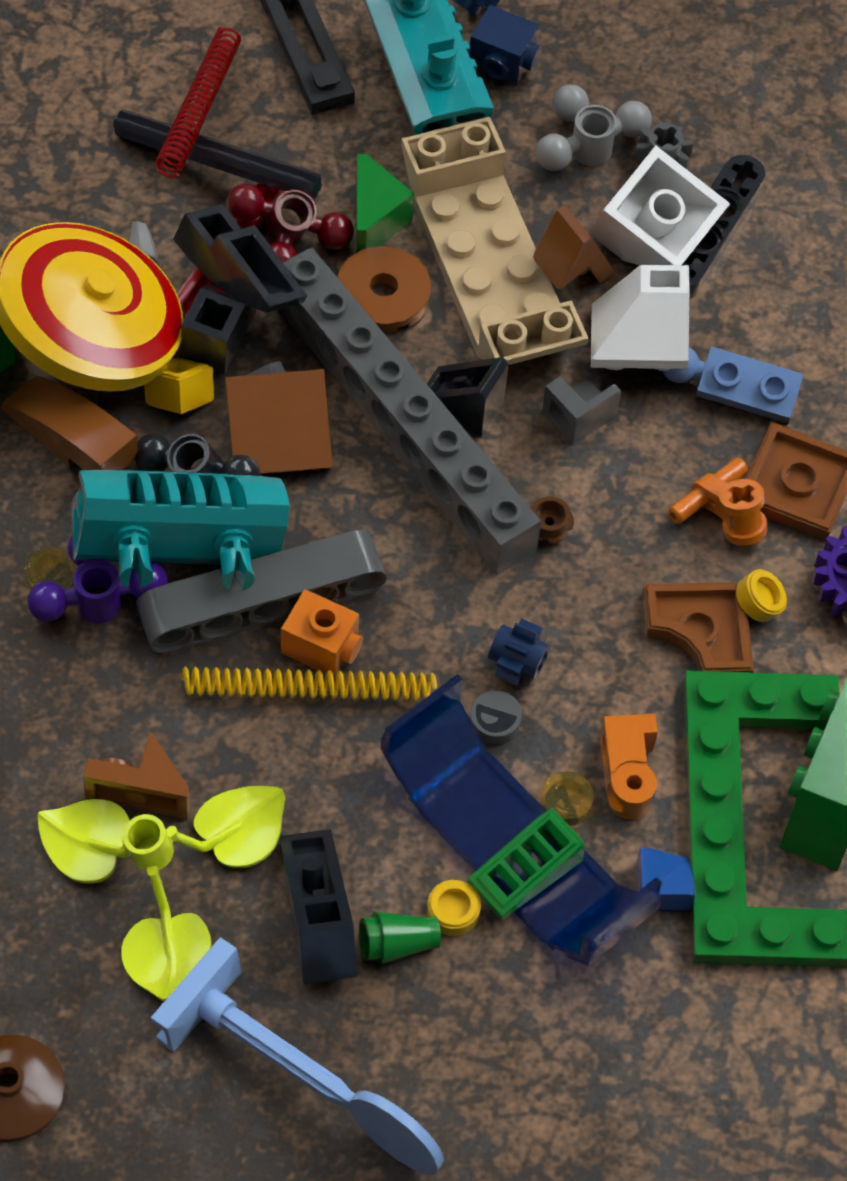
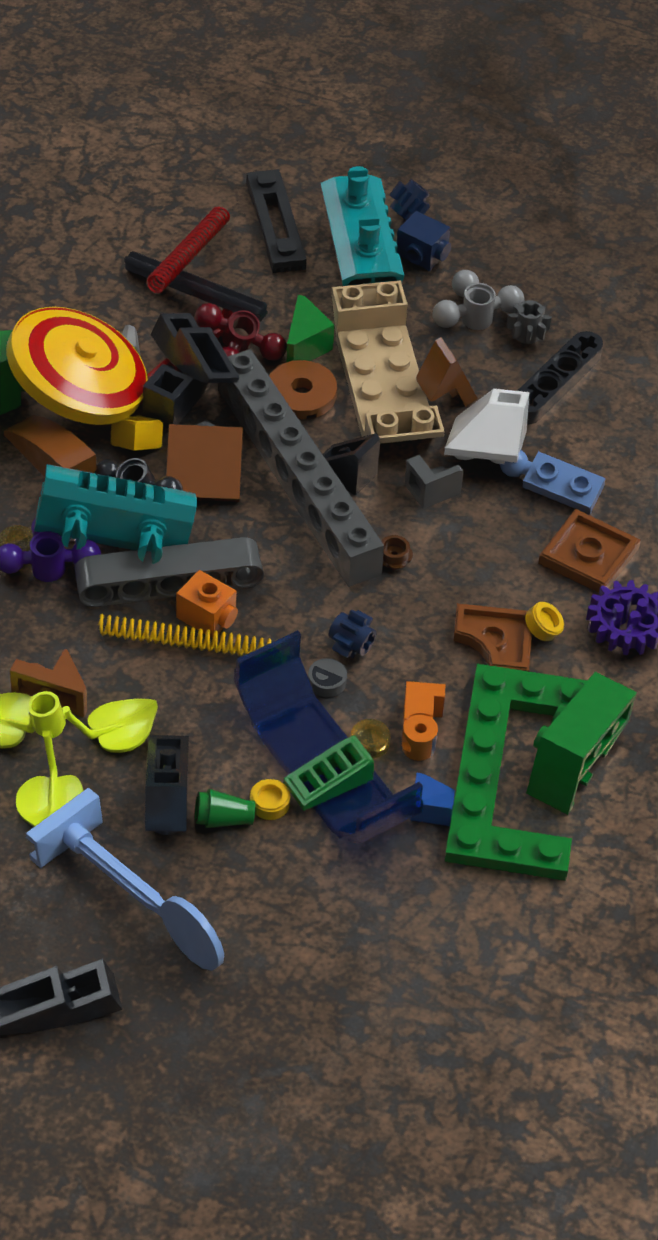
camera: 10 degrees right, 10 degrees down
white slope [588,146,730,265] -> none
orange piece [668,458,768,546] -> none

